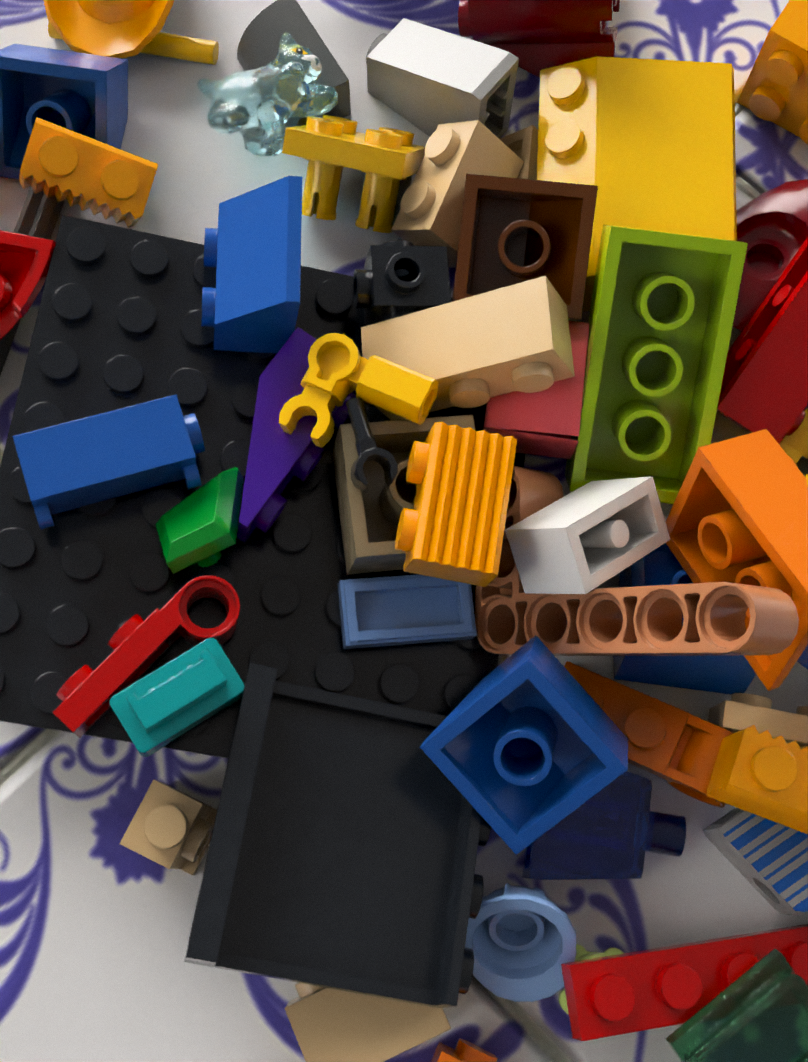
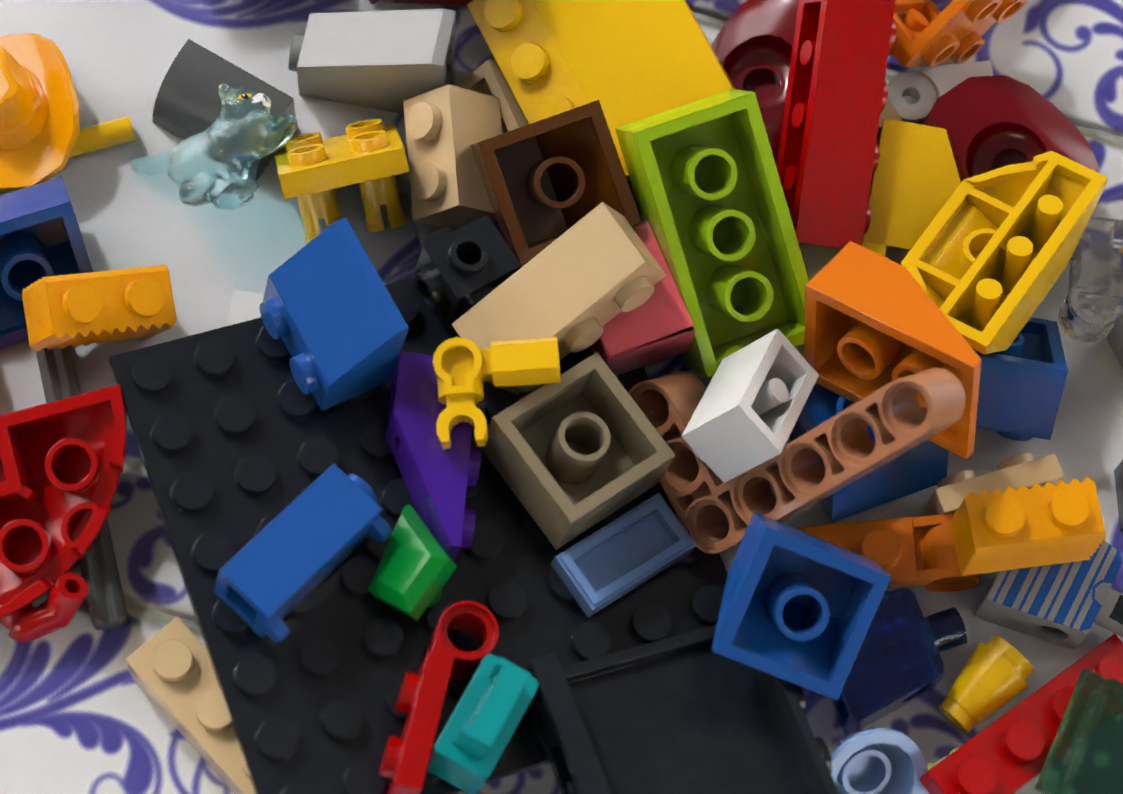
camera: 35 degrees left, 5 degrees down
black hand [346,397,398,491] -> none
light orange brick [395,422,517,587] -> none
none -> yellow cone [938,635,1034,734]

